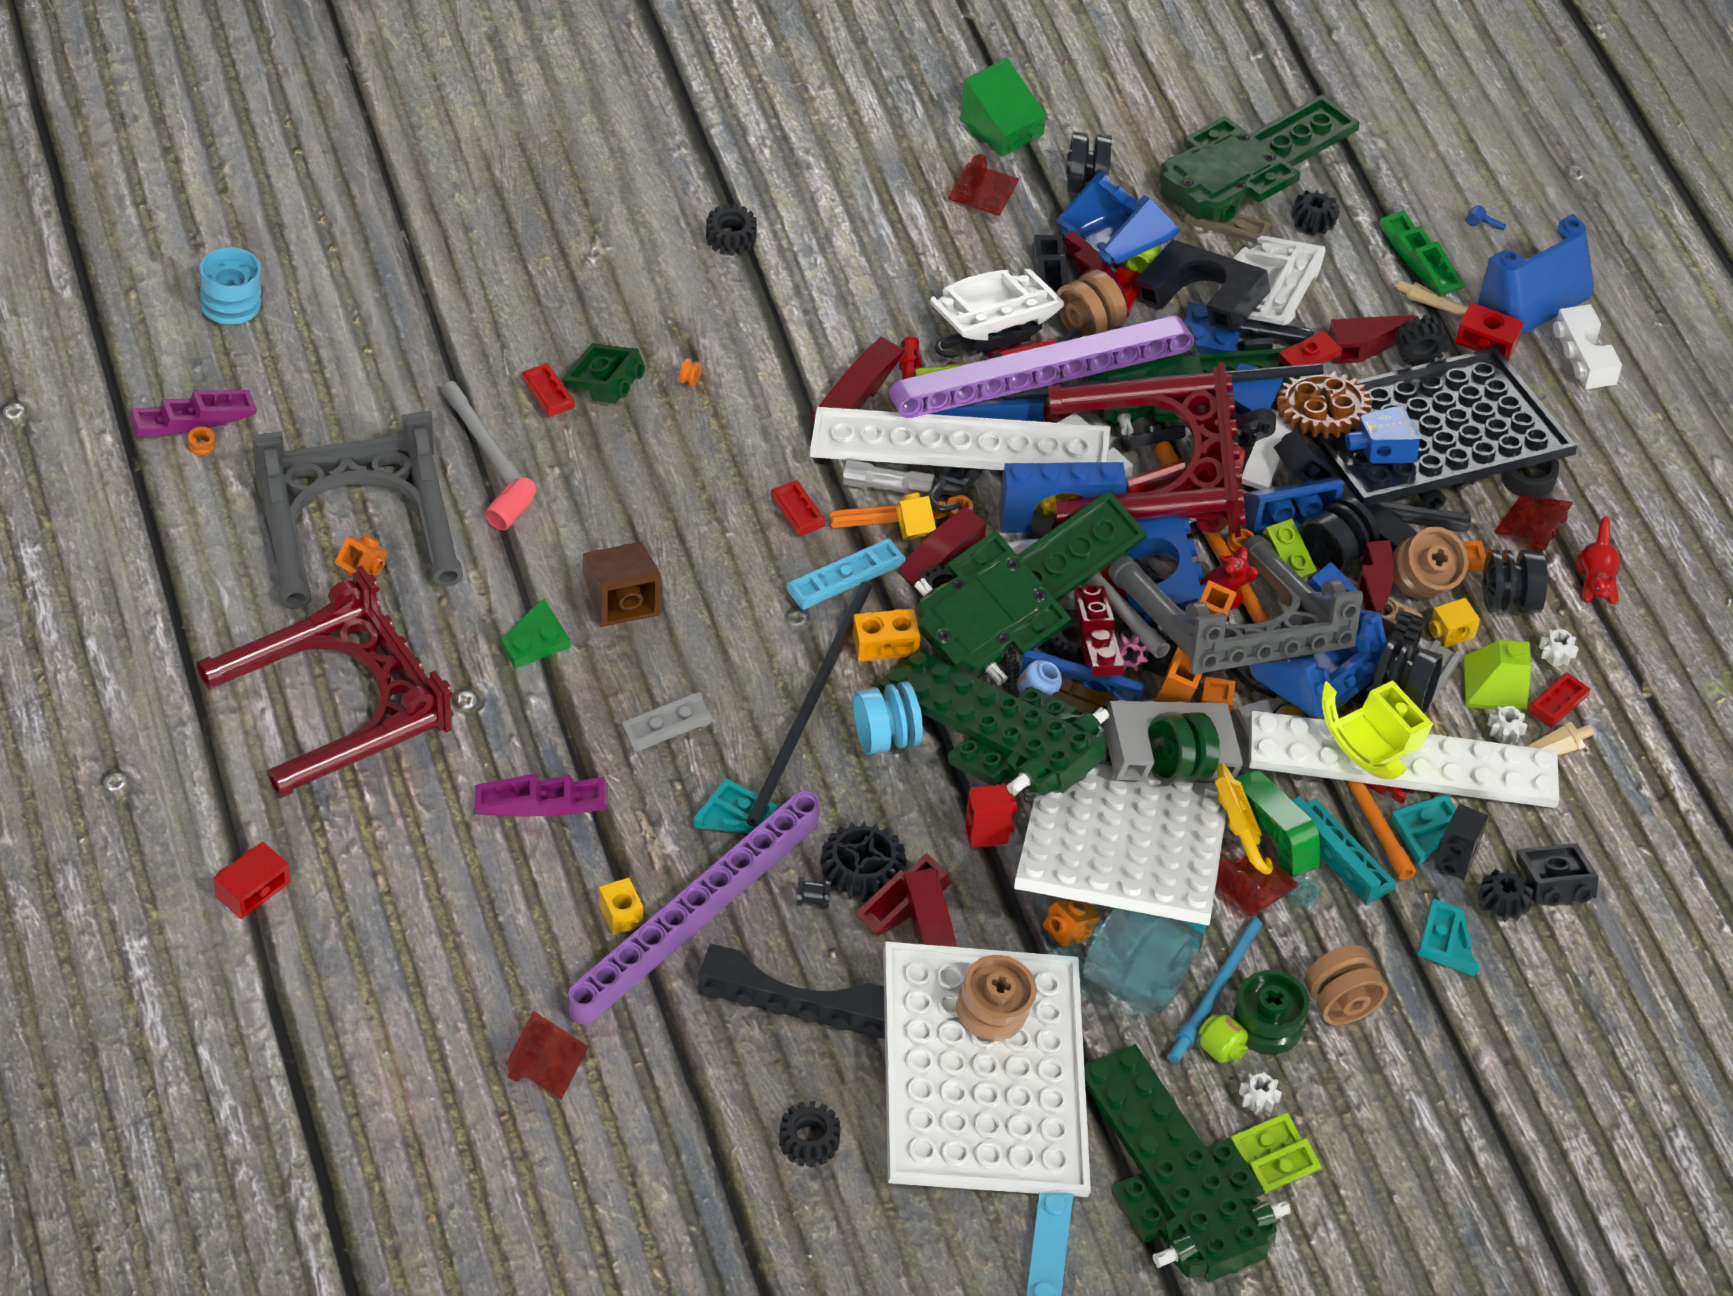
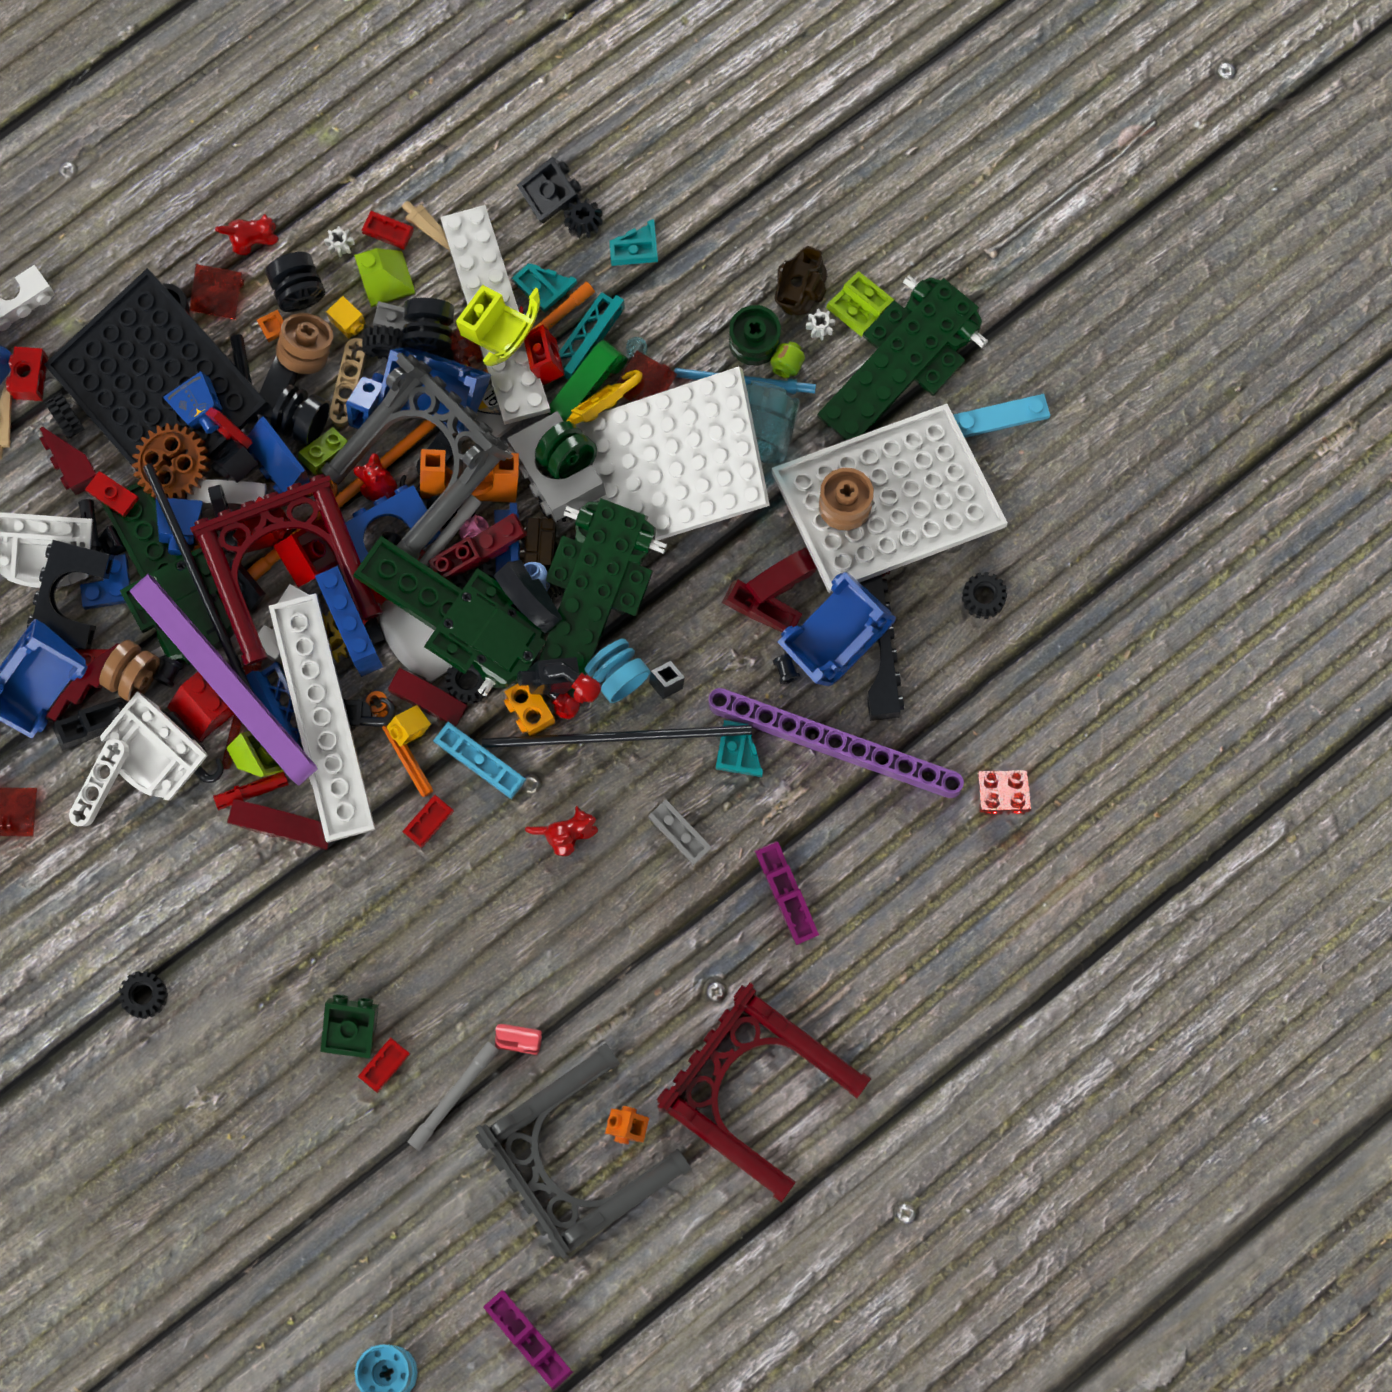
camera: 105 degrees left, 25 degrees up
orange bush [188,427,215,455] -> none
red brick [213,841,290,919] -> none
green wing [501,599,571,669] -> none
reddish brown slope [583,542,661,627] -> none
yellow brick [599,878,643,935] -> none
orange bush [679,358,702,387] -> none
black gear [820,821,907,902] -> none
light grey axle [842,459,935,497] -> none
red brick [965,783,1017,849] -> none
medium nougat wheel [1304,945,1389,1025] -> none
dark red slope [1357,540,1394,619] -> none
black brick [1435,803,1489,880] -> none
white gear [1487,706,1527,744] -> none
none -> white beam [69,739,129,827]
none -> red plate [205,407,253,449]
none -> black slope [494,560,563,633]
none -> black torso [517,657,601,720]
none -> red brick [524,325,564,385]
none -> red animal [525,806,598,856]
none -> black plate [649,661,685,699]
none -> dark brown piece [775,246,828,315]
none -> blue windscreen [778,572,896,686]

